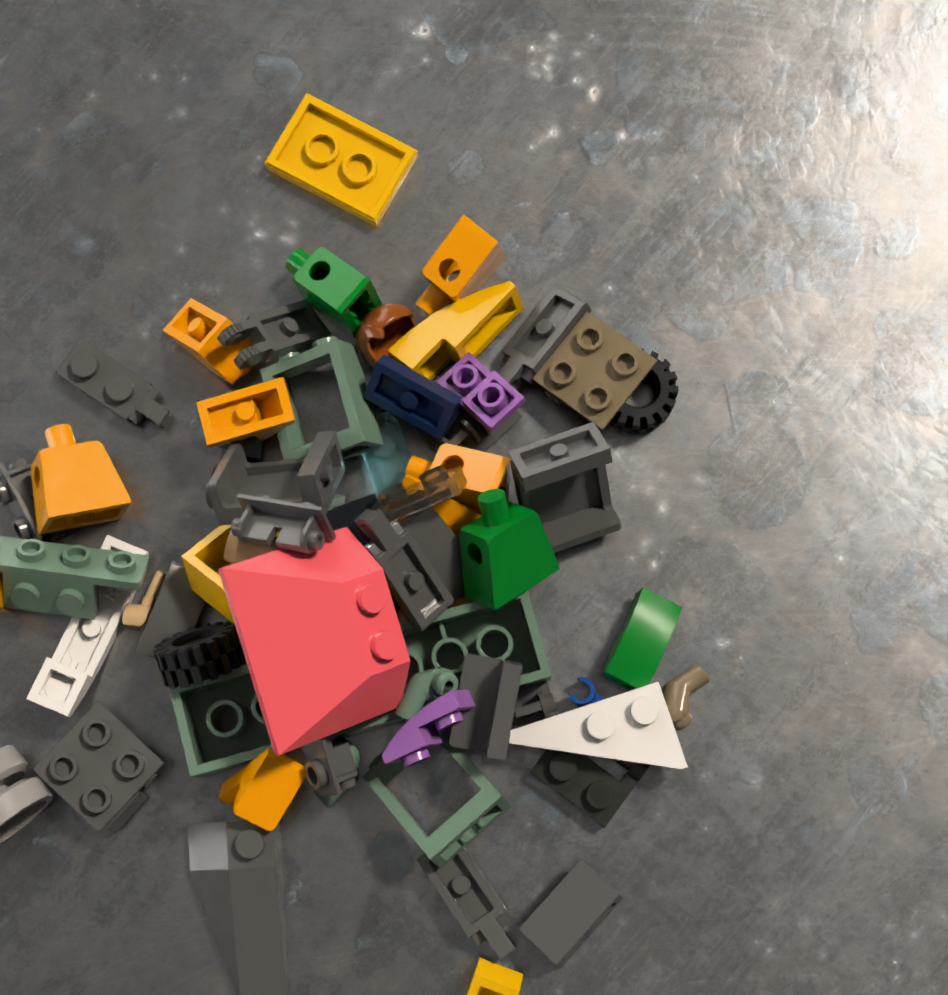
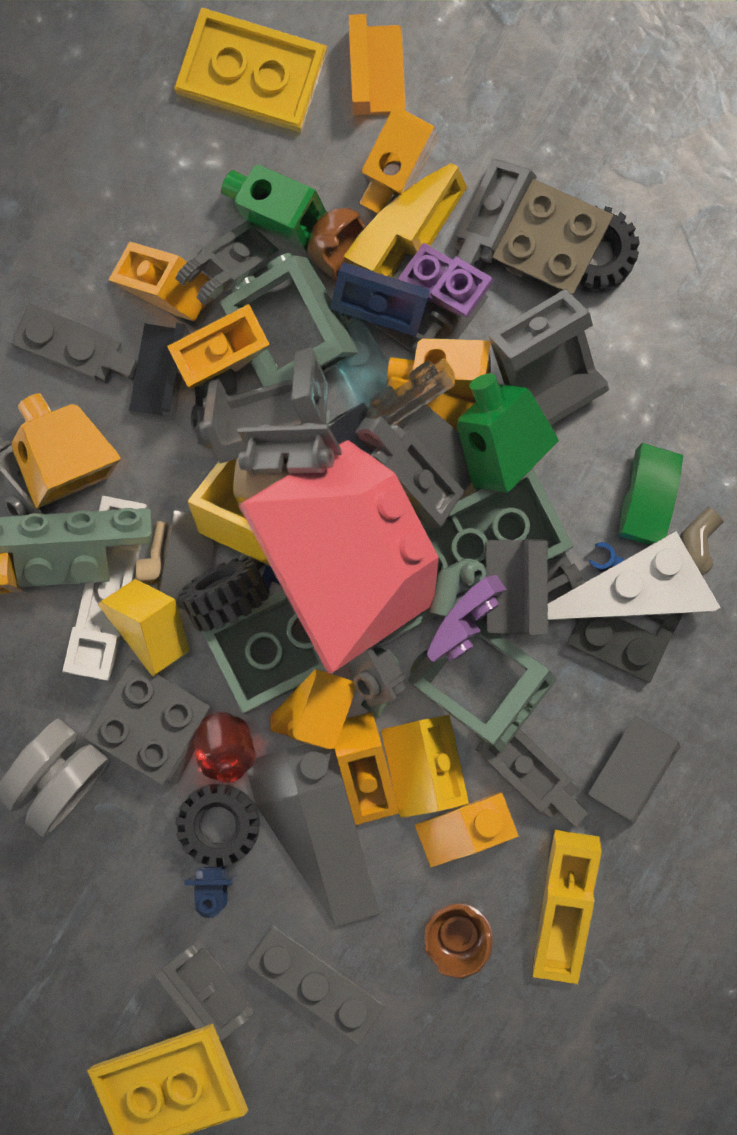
camera: 15 degrees left, 5 degrees up
none -> yellow slope [98,579,190,677]
none -> black panel [129,322,190,421]
none -> black tyre [175,784,260,868]
none -> dark blue hinge [184,866,237,918]
none -> clear red head [192,712,256,783]
none -> light orange slope [334,712,399,825]
none -> light orange panel [349,14,405,116]
none -> yellow panel [381,714,469,818]
none -> light orange slope [414,792,519,867]

